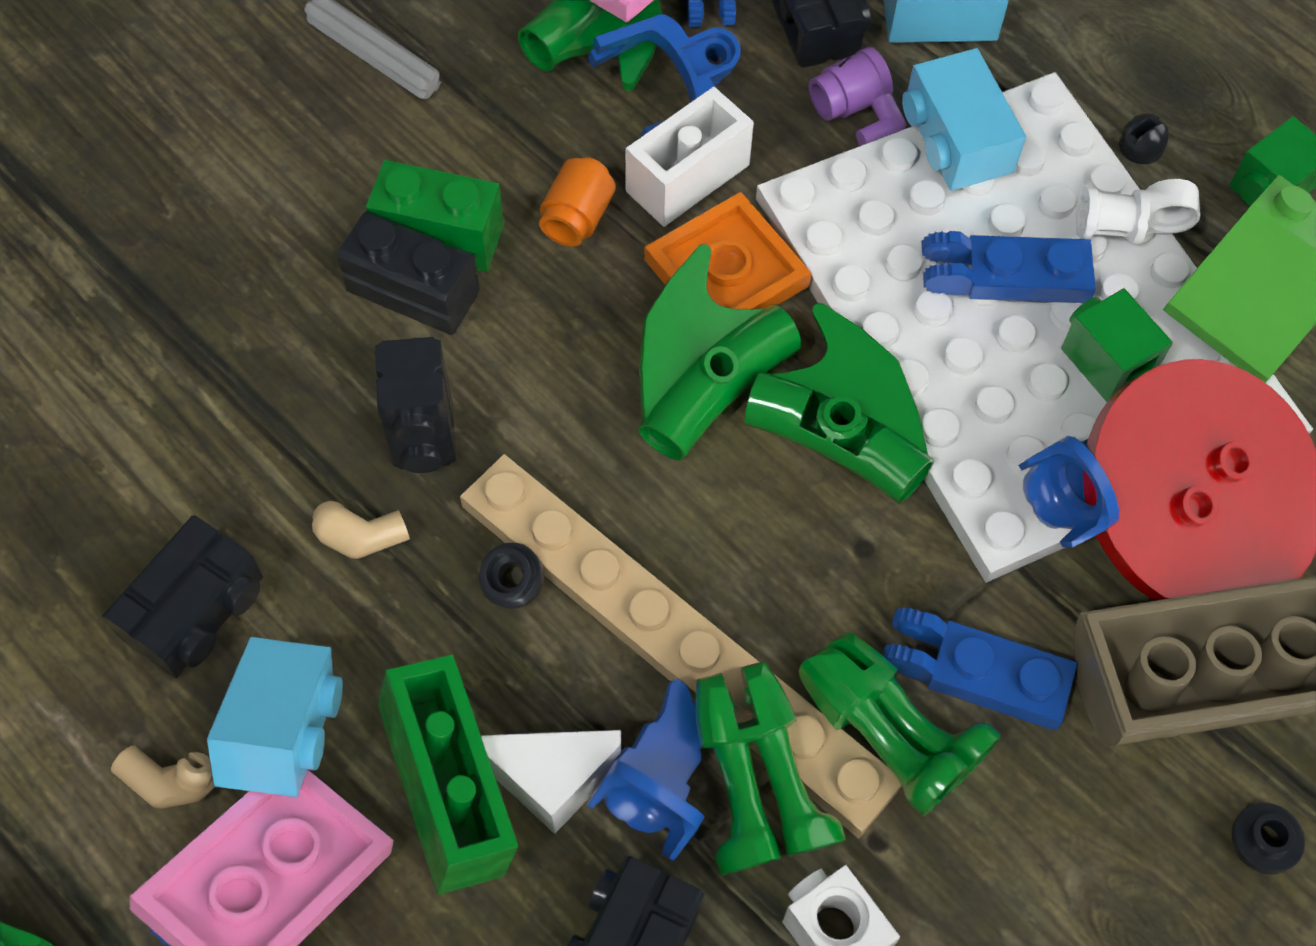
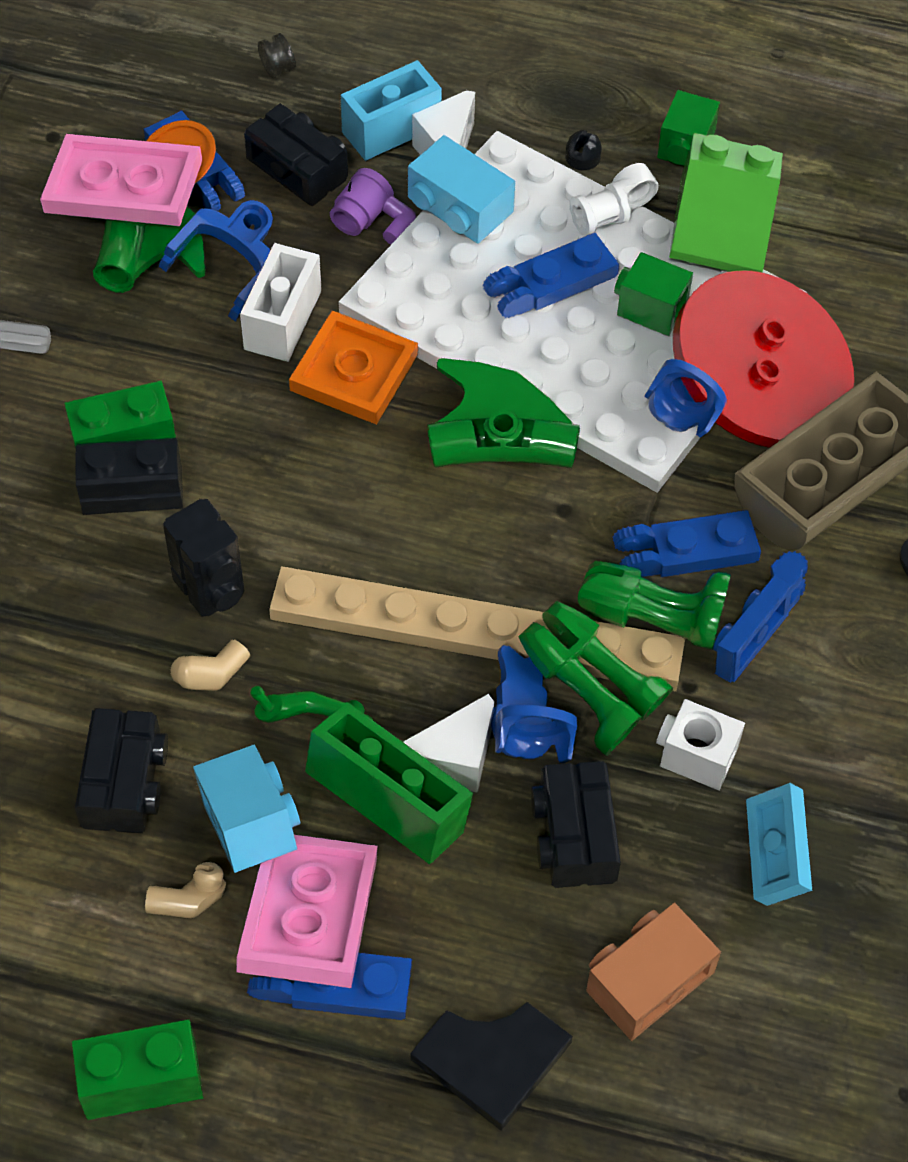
camera: 30 degrees left, 5 degrees down
black plate [479,543,544,609] -> none
orange brick [539,157,616,247] -> none
green pin [637,244,801,461] -> none
none -> green piece [250,686,373,723]
none -> white slope [412,90,475,155]
none -> blue hinge [713,551,808,683]

